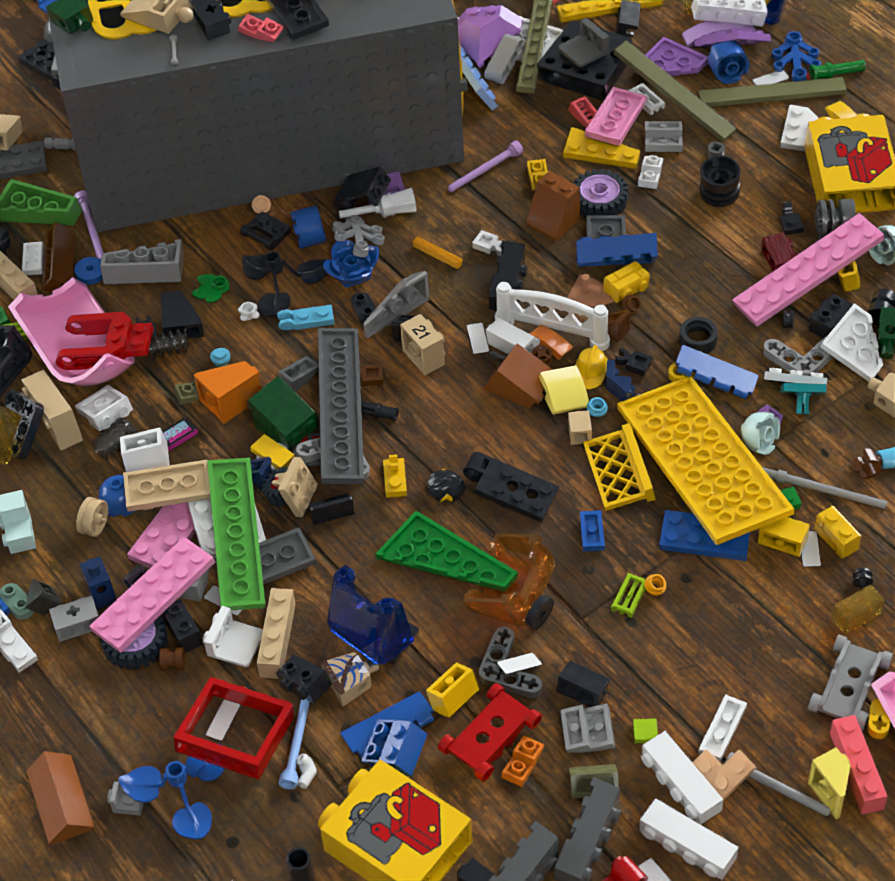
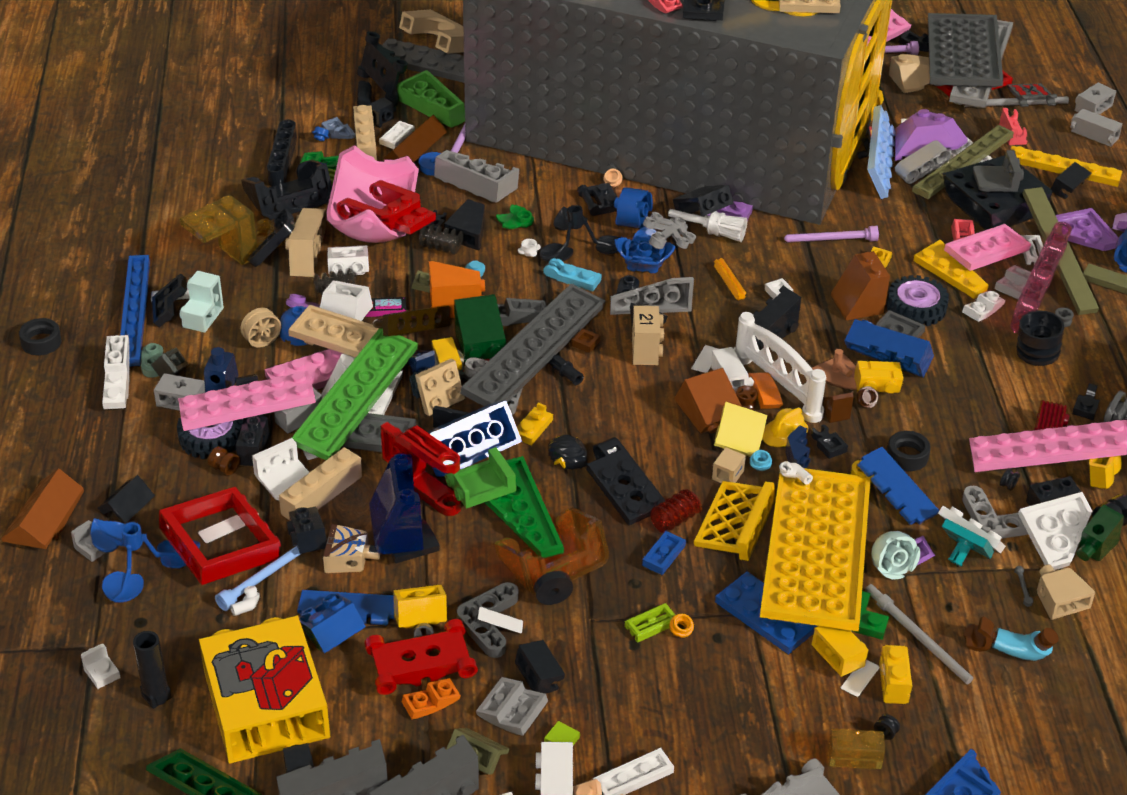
camera: 30 degrees right, 10 degrees down
none -> black panel [98,475,155,524]
none -> medium lavender plate [286,294,320,308]
none -> dark brown piece [373,305,450,336]
none -> red plate [380,422,461,516]
none -> dark grey hinge [414,623,434,638]
none -> brick [428,400,522,477]
none -> bright green panel [445,447,516,509]
none -> clear red piece [650,489,702,533]
none -> white arm [779,461,813,485]
none -> clear pink beam [1010,222,1072,334]
none -> dark grey hinge [1015,566,1033,607]

